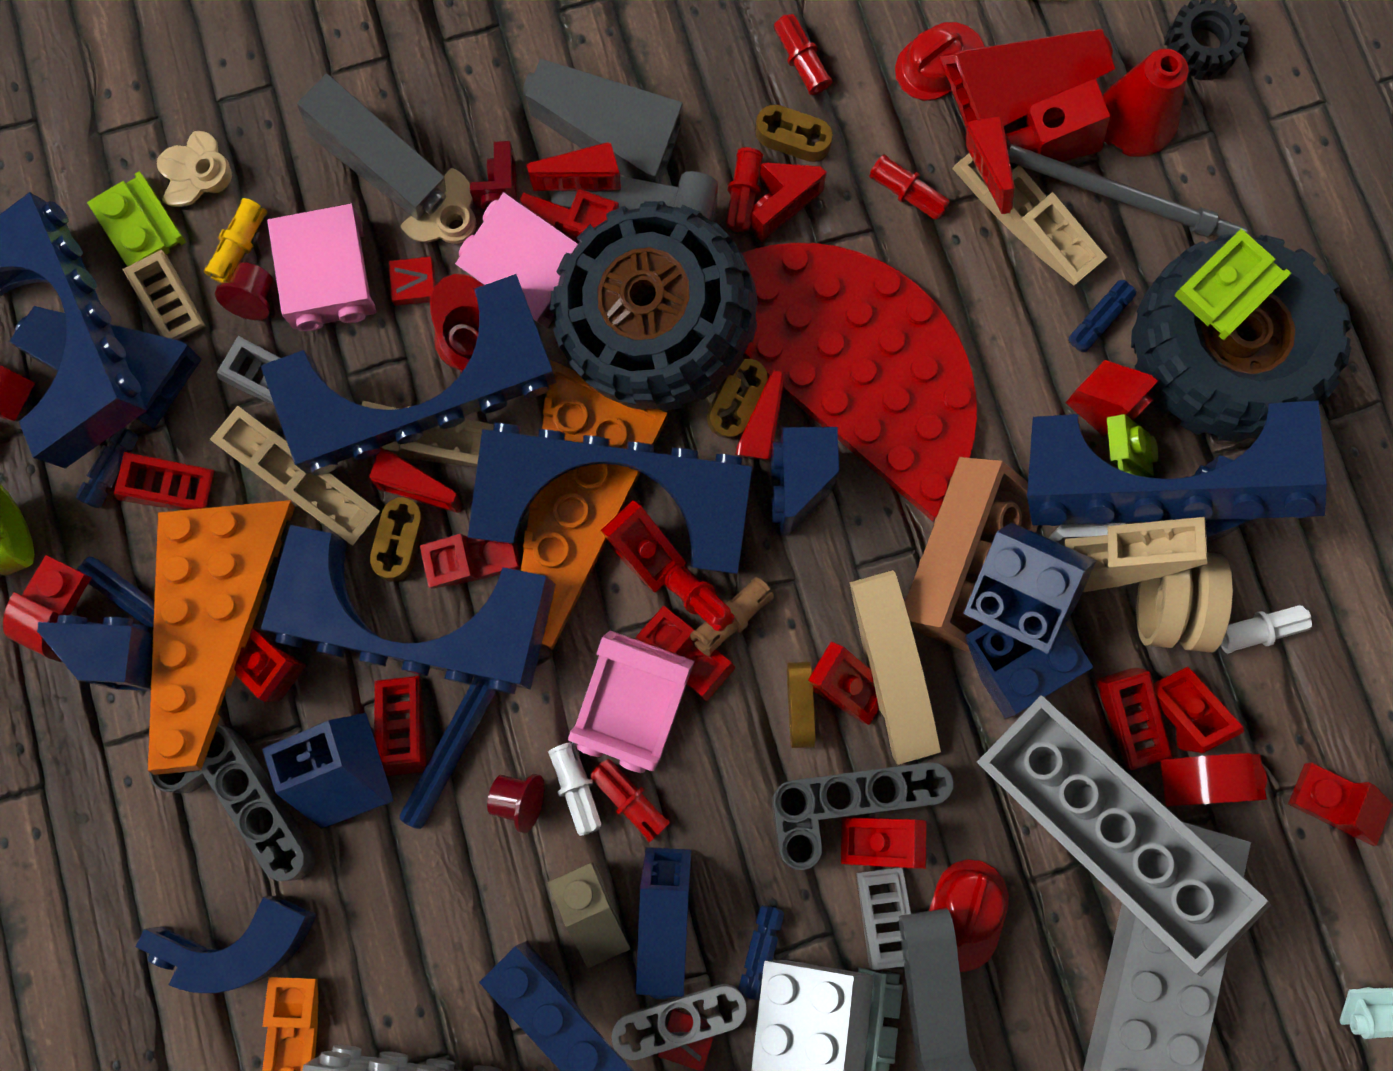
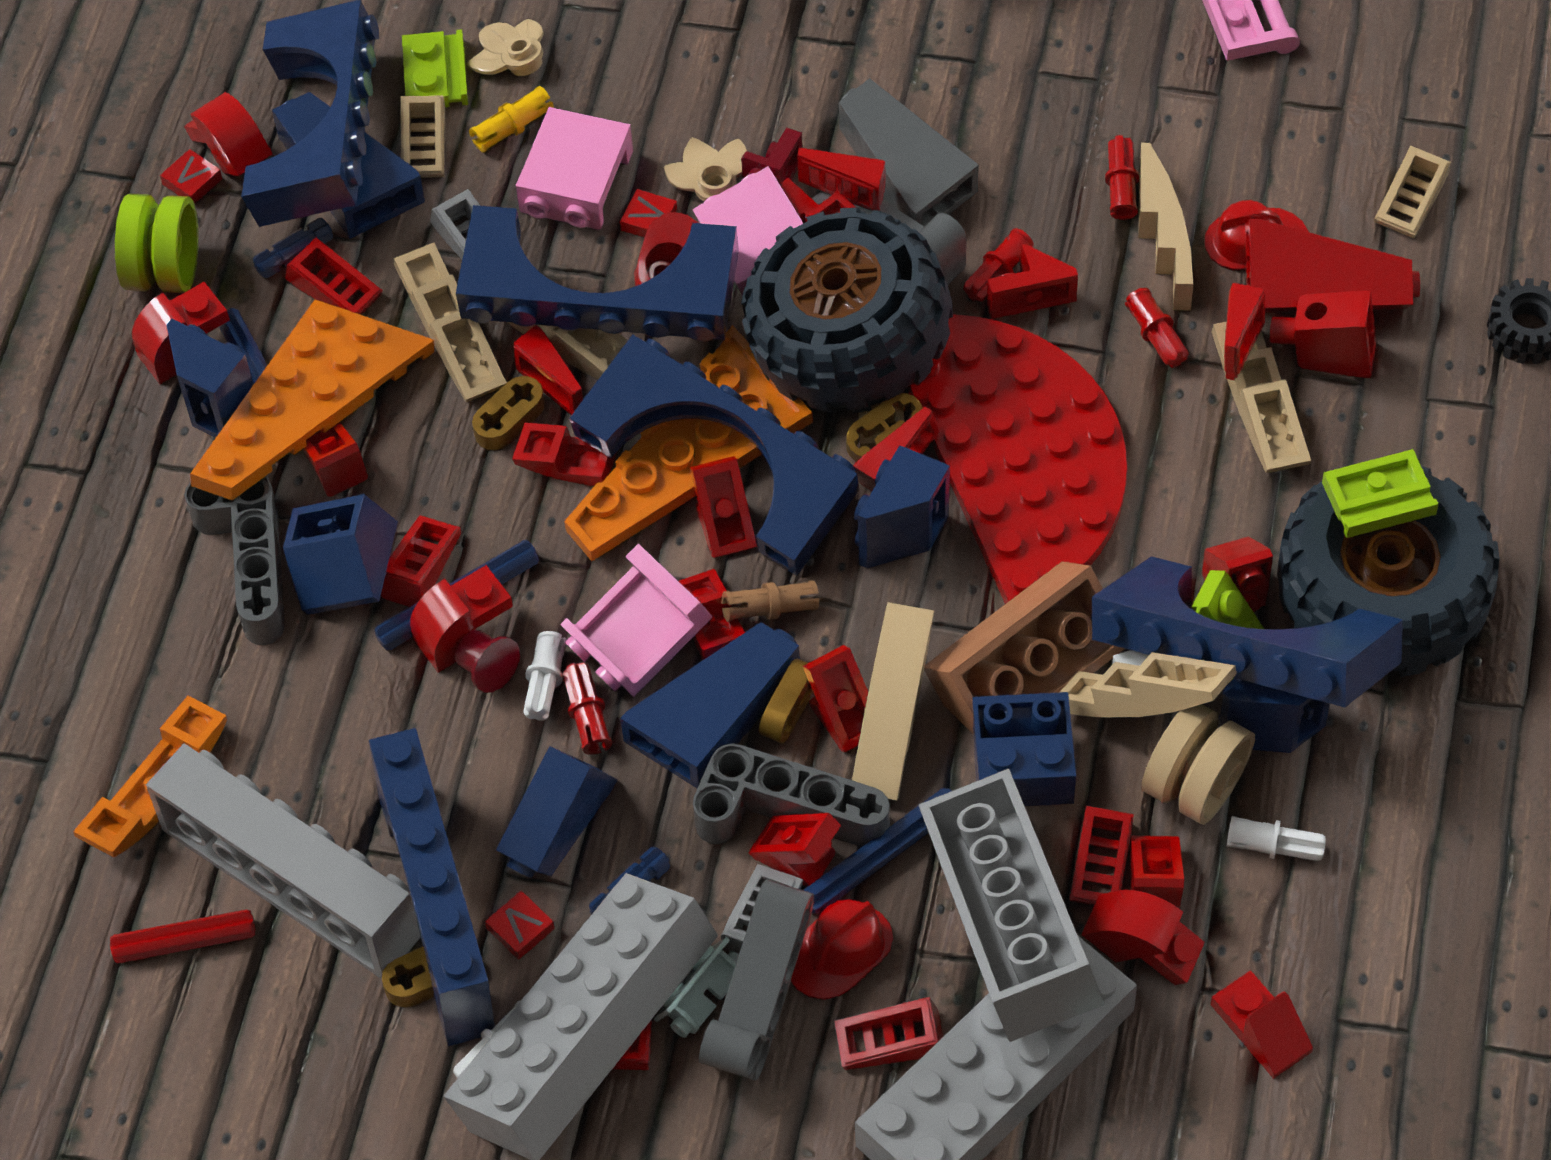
camera: 30 degrees right, 20 degrees down
dark blue arch [135,895,317,993] -> none
dark red piece [214,263,273,320] -> none
dark blue arch [261,525,556,694] -> none
dark grey slope [297,73,446,220] -> none
dark tan slope [547,862,631,968] -> none
light grey beam [611,984,746,1060] -> none
red axle [665,565,735,631] -> none
pearl gold beam [755,105,833,162] -> none
dark blue slope [963,523,1097,654] -> none
dark grey bar [1008,144,1247,237] -> none
dark blue axle [1068,280,1137,353] -> none
red cone [1102,49,1189,157] -> none
none -> red brick [410,565,513,673]
none -> dark blue slope [620,622,800,788]
none -> dark blue axle [804,788,952,914]
none -> red slope [834,997,943,1070]
none -> tan slope [1138,143,1193,311]

